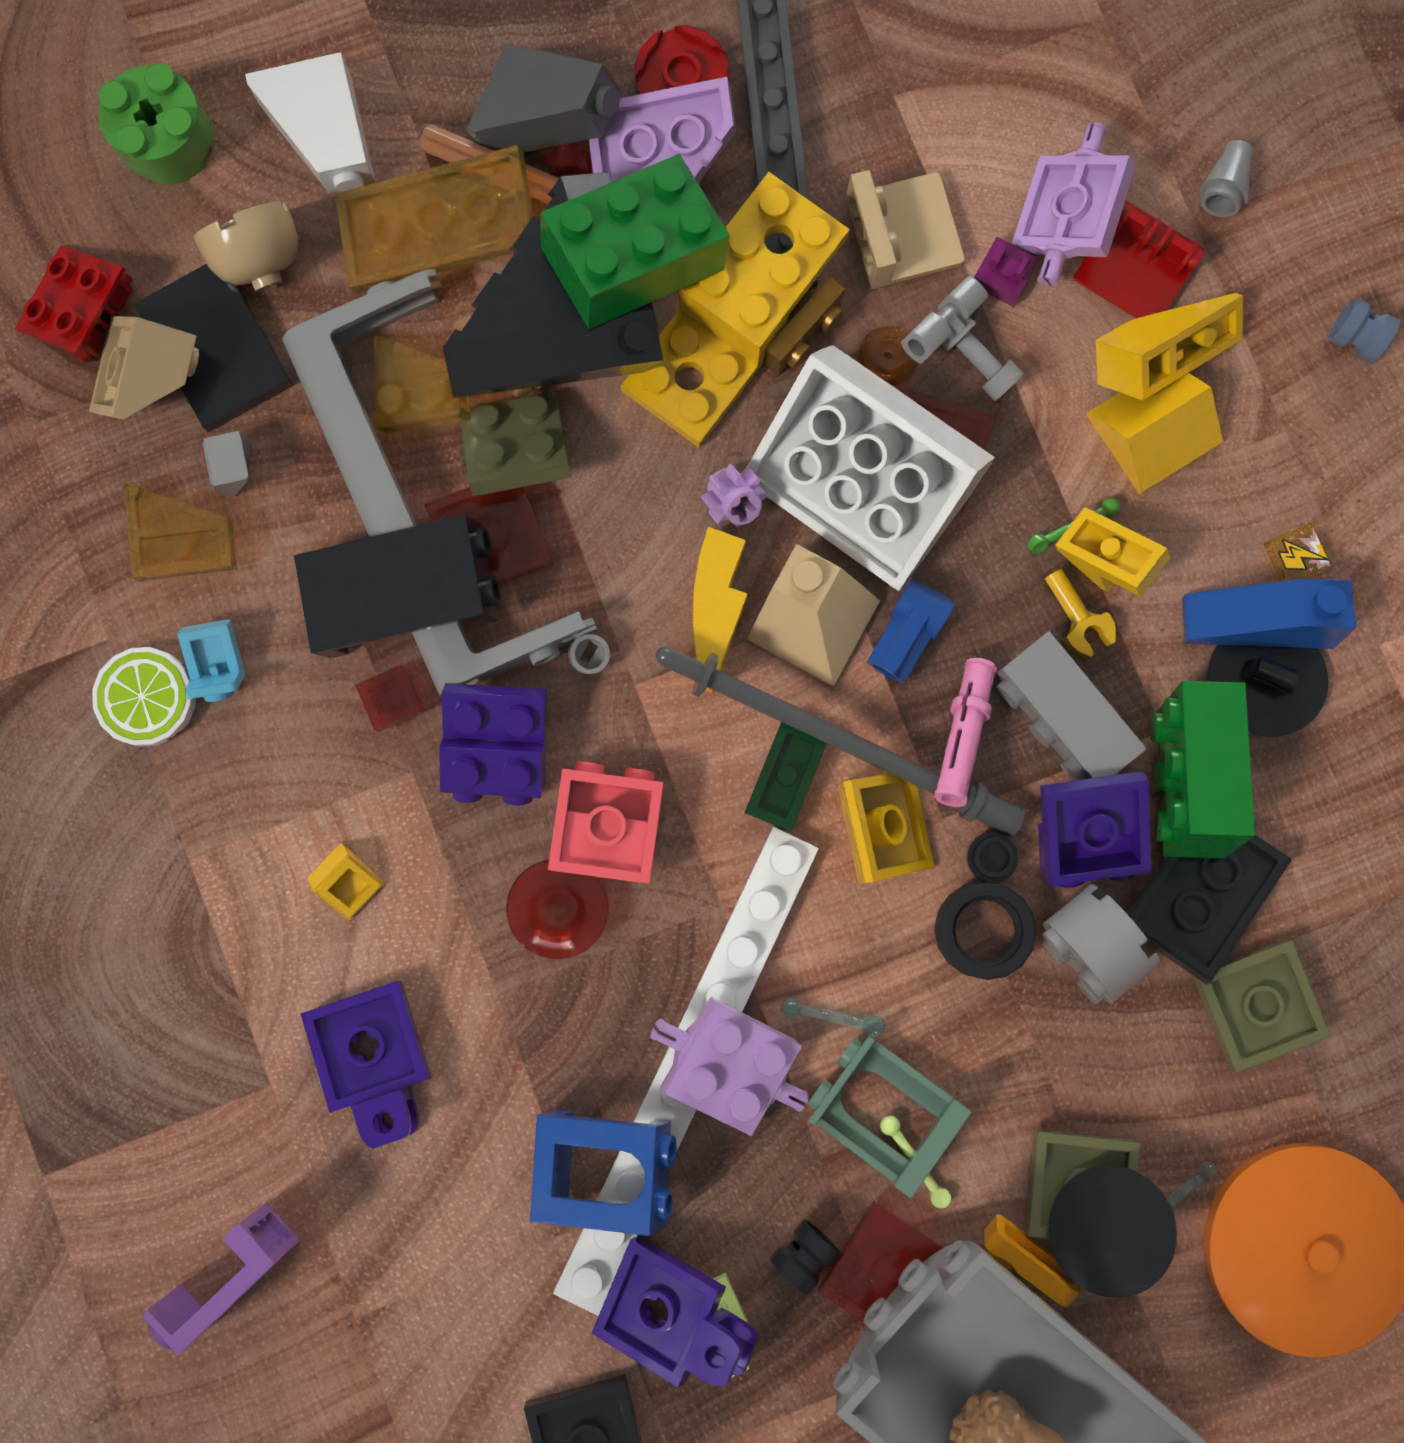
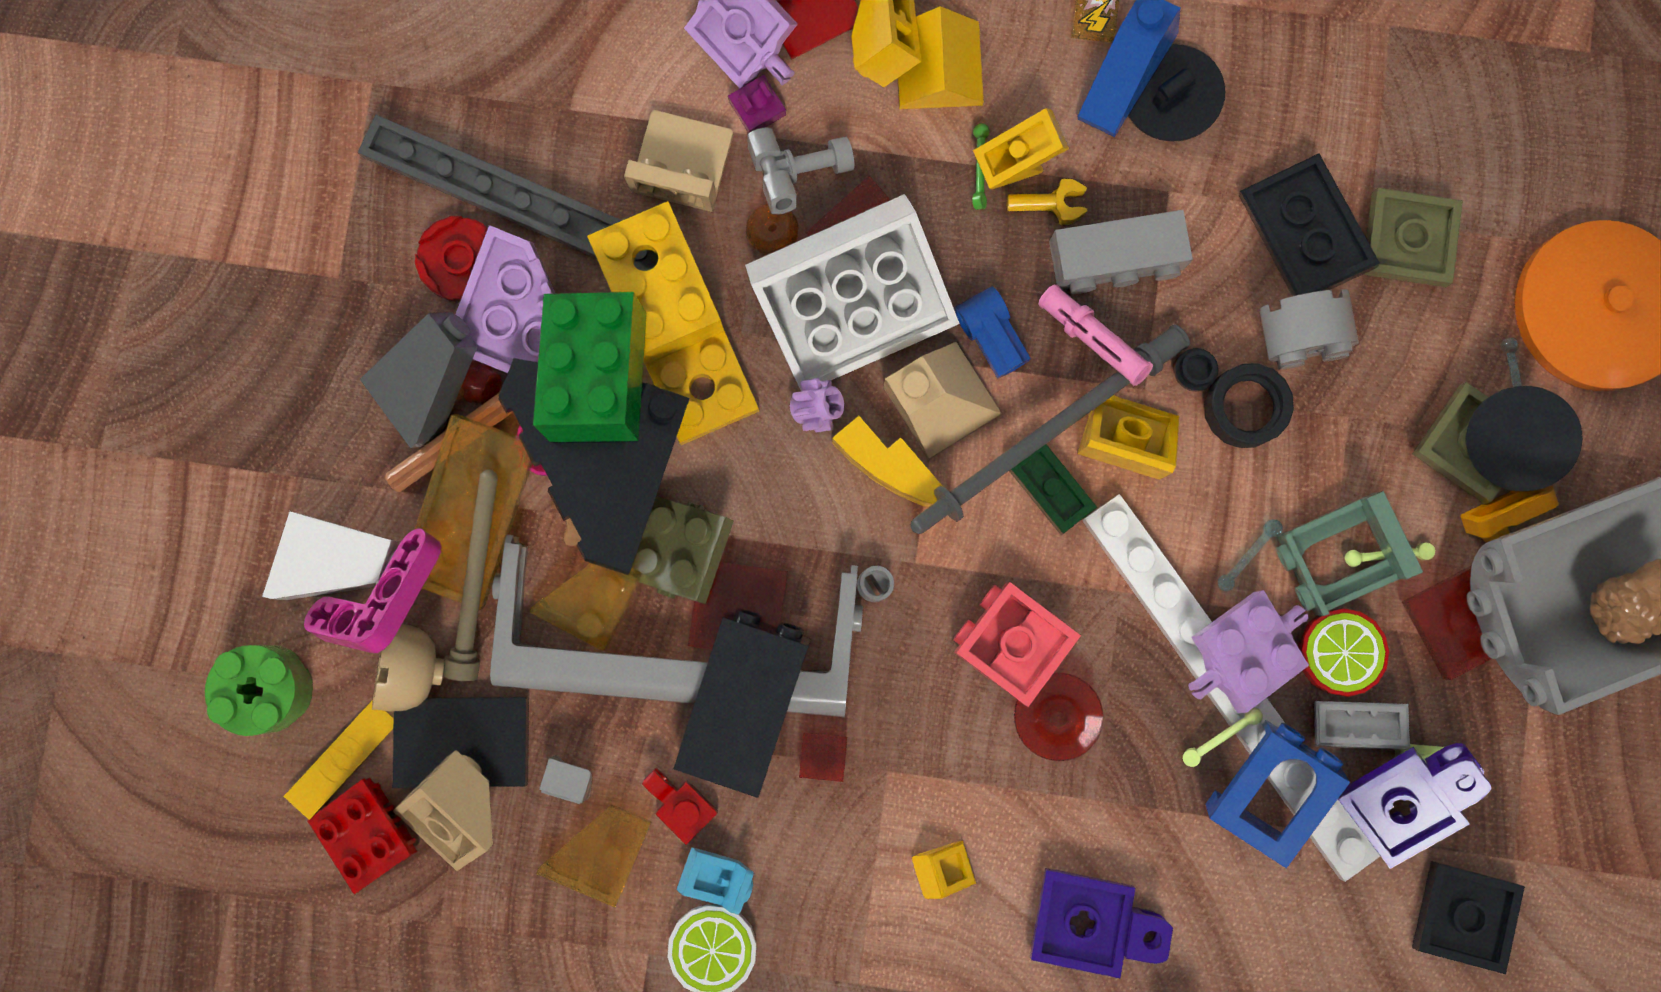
camera: 60 degrees left, 0 degrees up
dark purple plate [439,683,547,806] -> none
pearl gold plate [764,276,845,376] -> none
black wheel [770,1219,843,1295] -> none
dark purple plate [1038,771,1151,888] -> none
green brick [1150,681,1255,858] -> none
none -> yellow piece [283,700,394,820]
none -> dark pink beam [304,528,442,653]
none -> dark tan piece [443,469,498,681]
none -> red plate [642,767,718,845]
none -> yellowish green hinge [1183,708,1263,767]
none -> lime tile [1298,609,1390,697]
none -> light grey plate [1314,701,1410,750]

